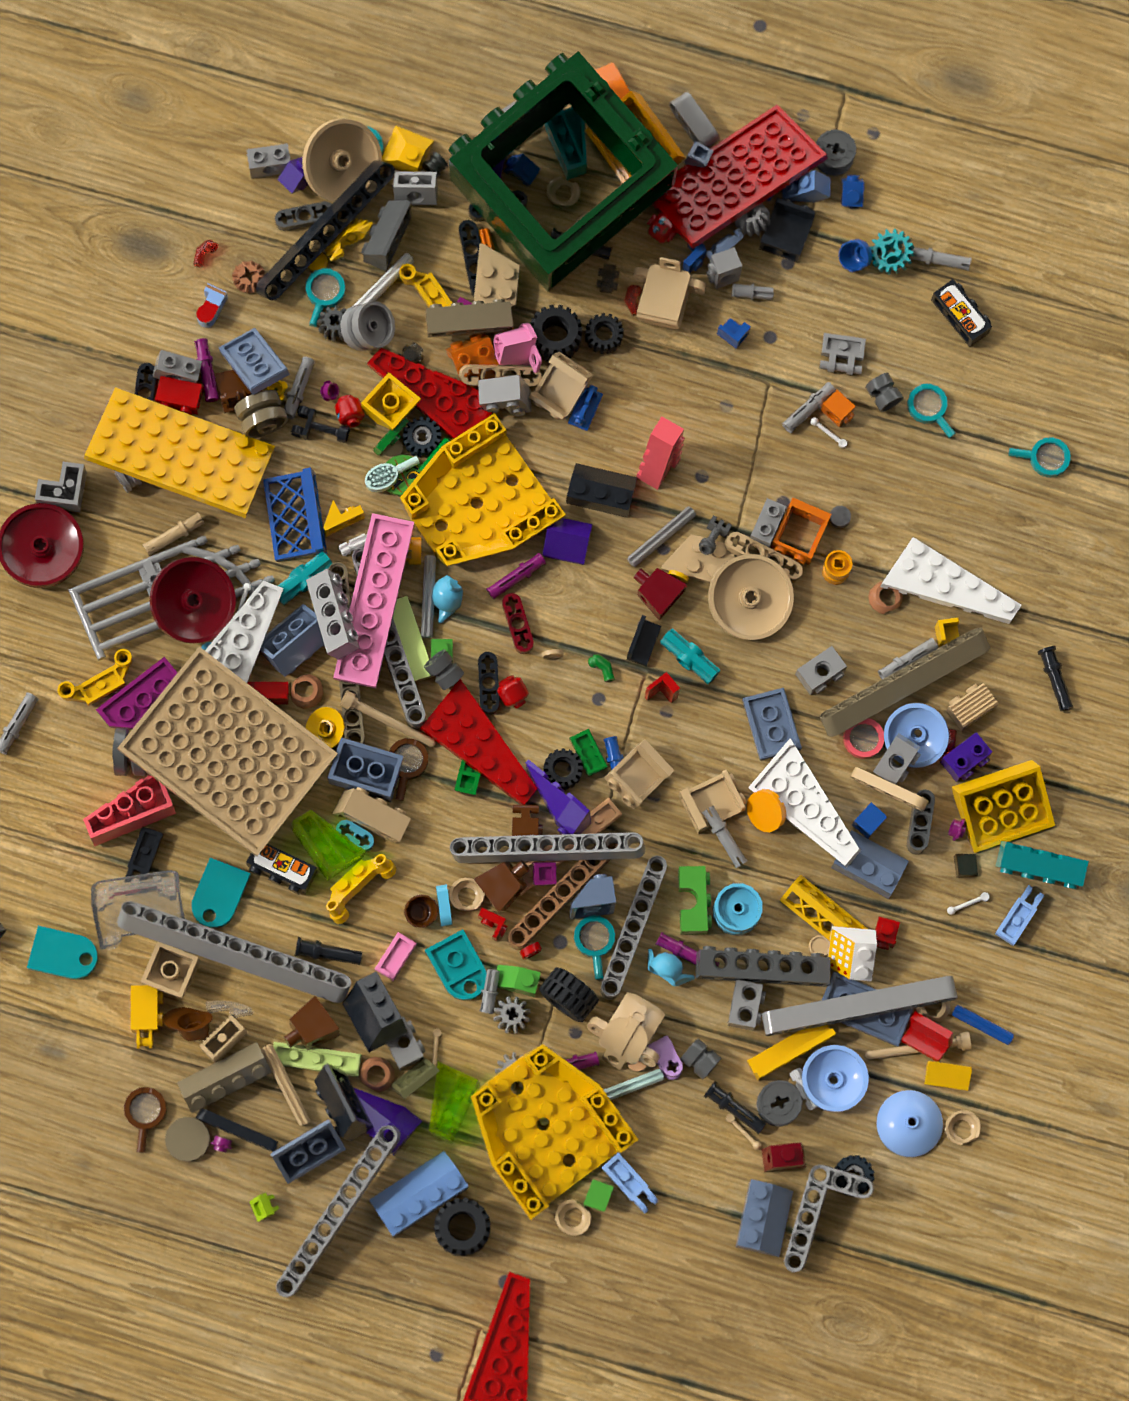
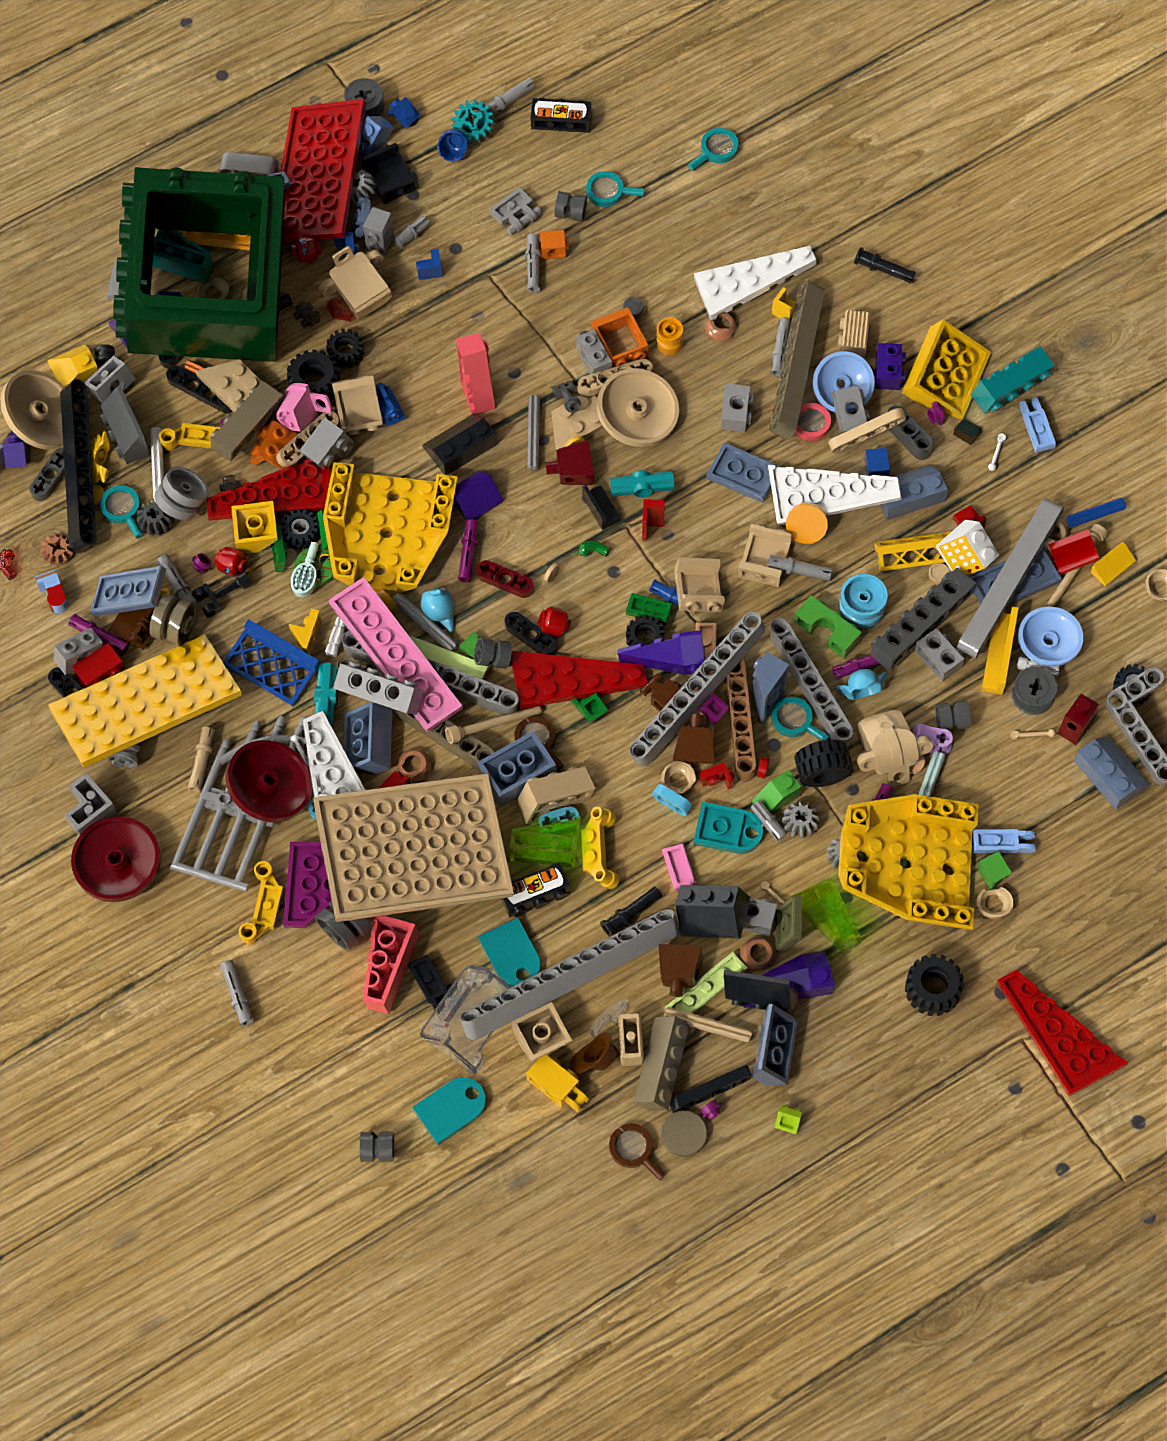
camera: 40 degrees left, 10 degrees down
light grey beam [276,1125,401,1297] -> none
yellow dish [306,707,345,749] -> none
medium blue slope [369,1151,468,1238] -> none
reddish brown hair [404,894,439,928] -> none
black pin [703,1081,767,1134] -> none
white hinge [811,418,847,448] -> none
light blue dish [876,1090,943,1157] -> none

